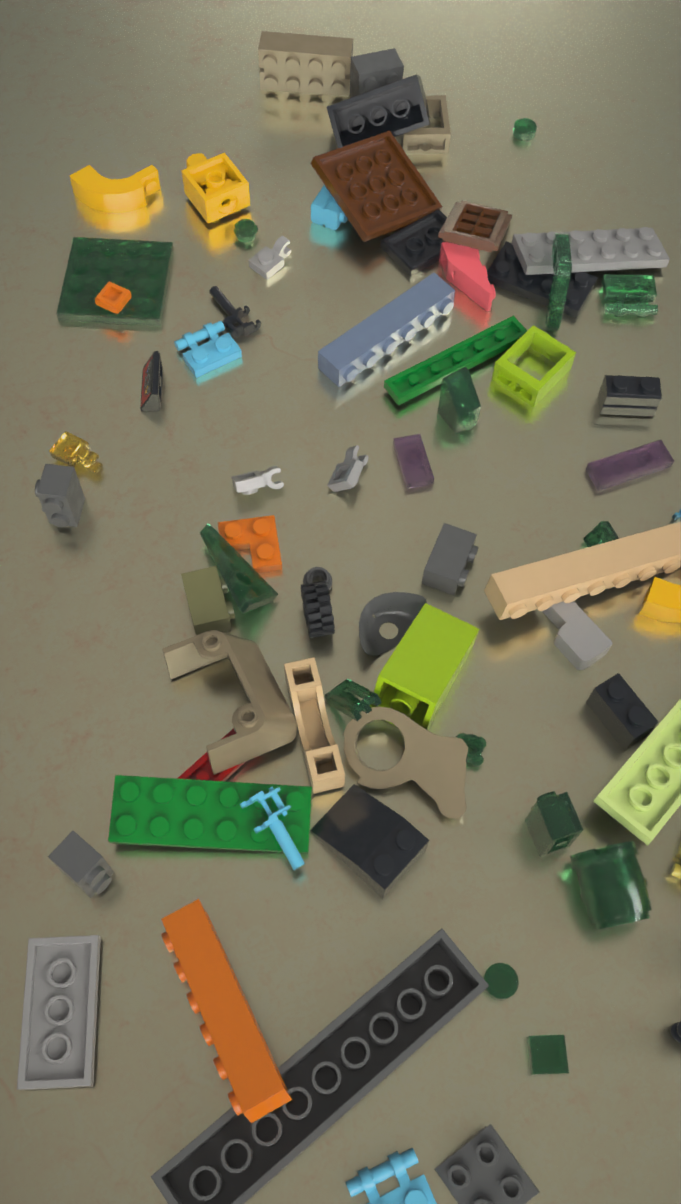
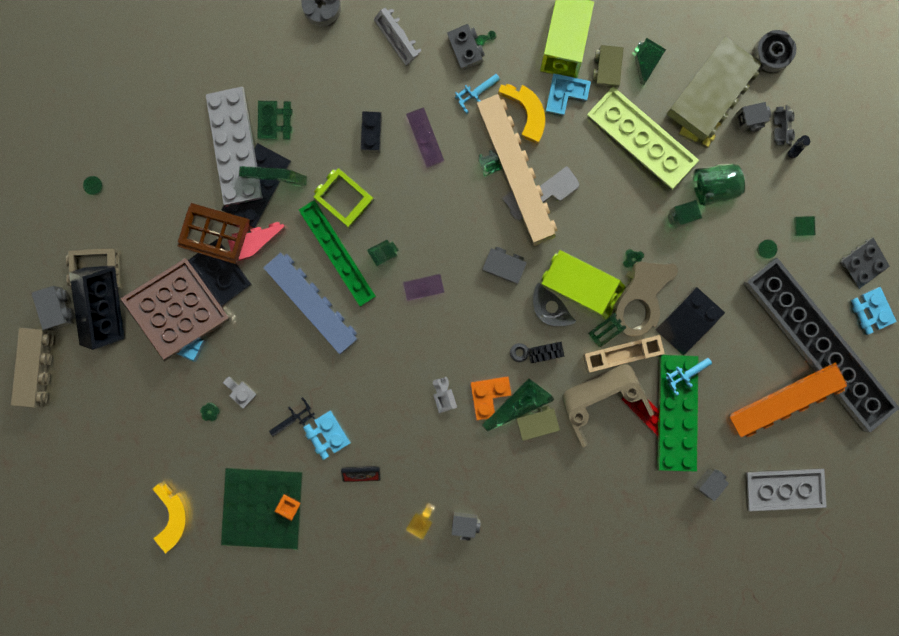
camera: 85 degrees left, 25 degrees up
yellow brick [181,152,250,223] -> none
light grey plate [327,445,368,492] -> none
black brick [586,673,659,751] -> none

